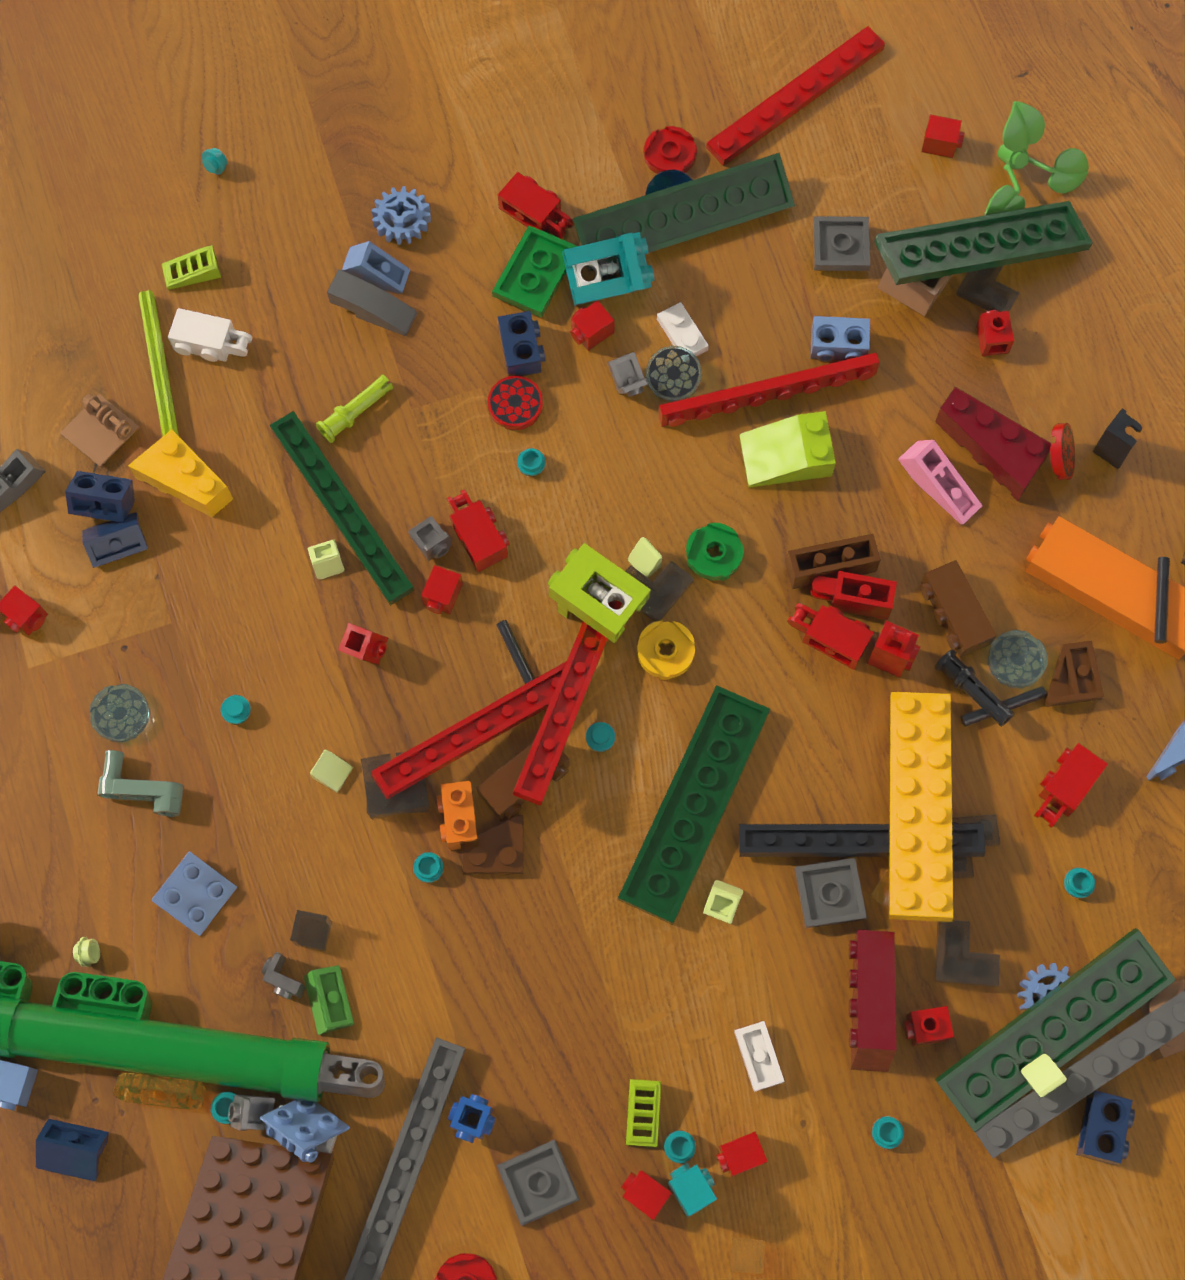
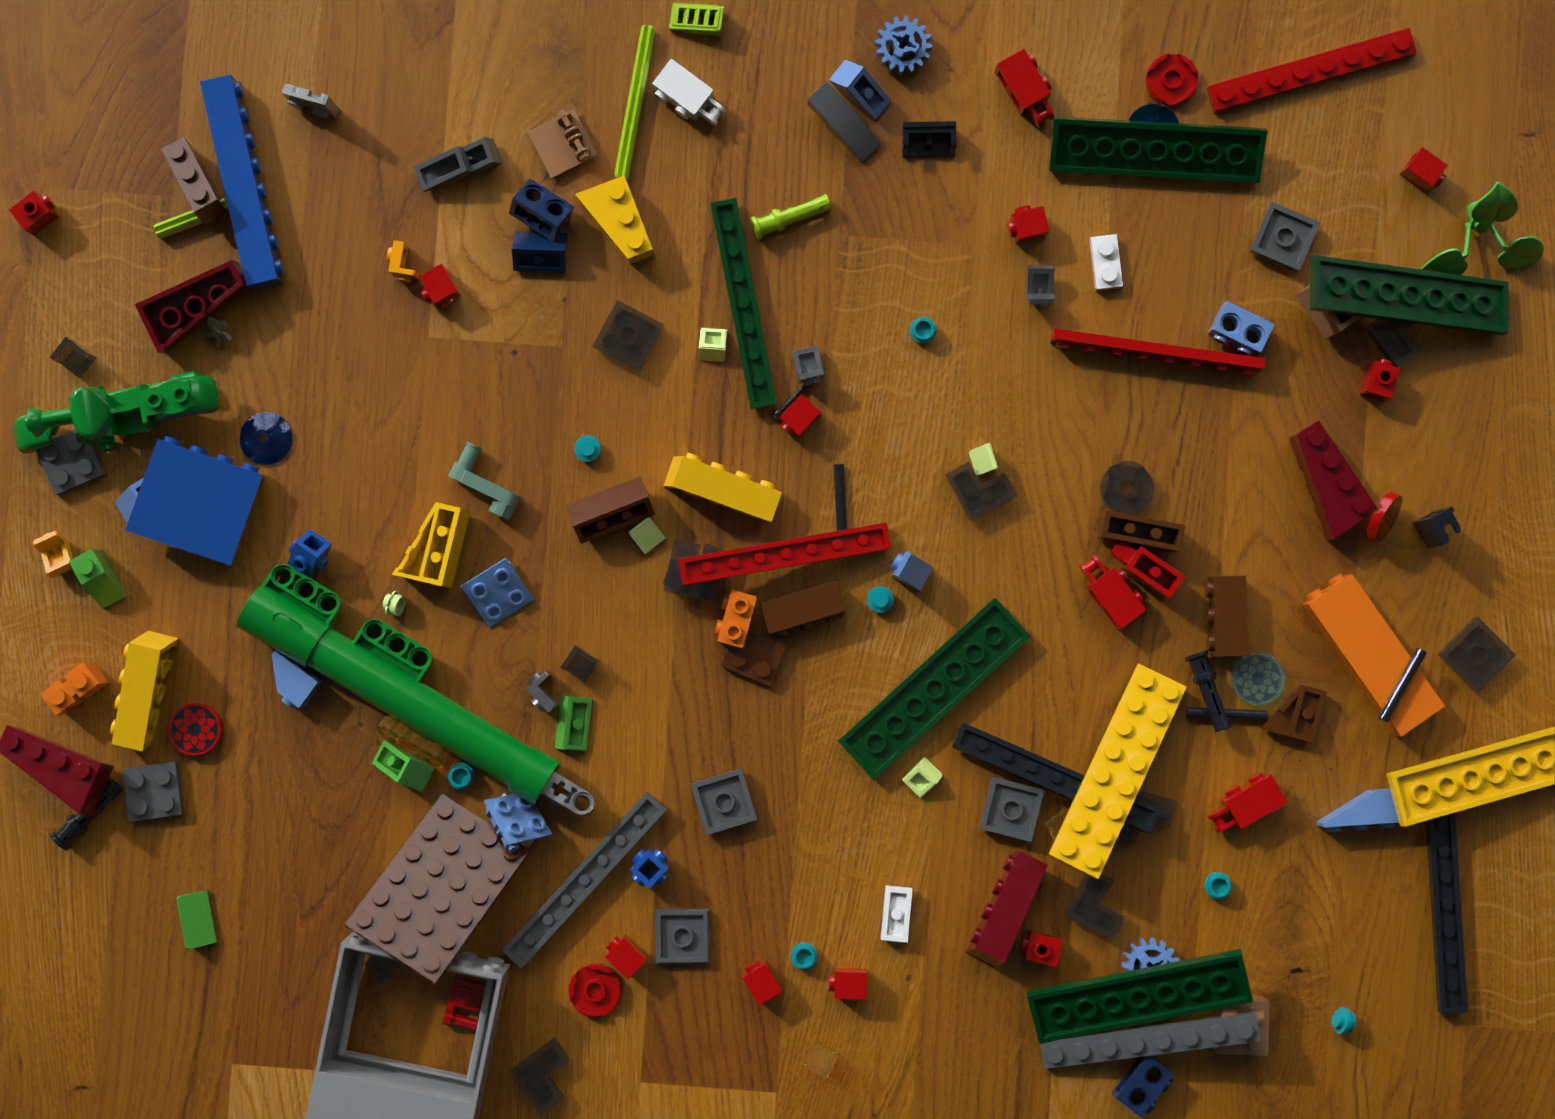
camera: 25 degrees right, 15 degrees up
dark blue panel [36,1119,109,1181] -> none
clear light blue tile [90,684,150,742] -> none
flat silver bracket [228,1095,275,1131] -> none
red brick [338,623,389,665] -> none
teal plate [413,852,444,883] -> none
red brick [446,489,510,572] -> none
tile [487,376,543,431] -> none
green plate [492,225,577,318] -> none
dark blue brick [498,311,546,376] -> none
red plate [513,596,622,806] -> none
lime brick [548,543,651,643] -> none
teal brick [562,232,655,306] -> none
lime slope [626,1079,661,1147] -> none
yellow plate [637,620,695,680] -> none
tile [646,345,702,402] -> none
teal brick [667,1163,717,1217] -> none
green plate [686,523,744,581] -> none
lime slope [739,411,836,488] -> none
red brick [867,621,921,678] -> none
teal plate [872,1116,904,1149] -> none
bright pink slope [898,440,983,524] -> none
yellowish green slope [1021,1054,1067,1097] -> none
none -> bright green slope [372,740,434,792]
none -> yellow wedge [392,502,471,589]
none -> reddish brown brick [566,476,655,544]
none -> clear smoke plate [592,300,664,372]
none -> red brick [605,934,648,980]
none -> yellow wedge [663,453,782,522]
none -> dark grey plate [691,768,757,835]
none -> black hinge [772,382,813,419]
none -> medium blue slope [890,551,933,591]
none -> black hinge [902,121,956,157]
none -> clear smoke plate [1100,461,1154,514]

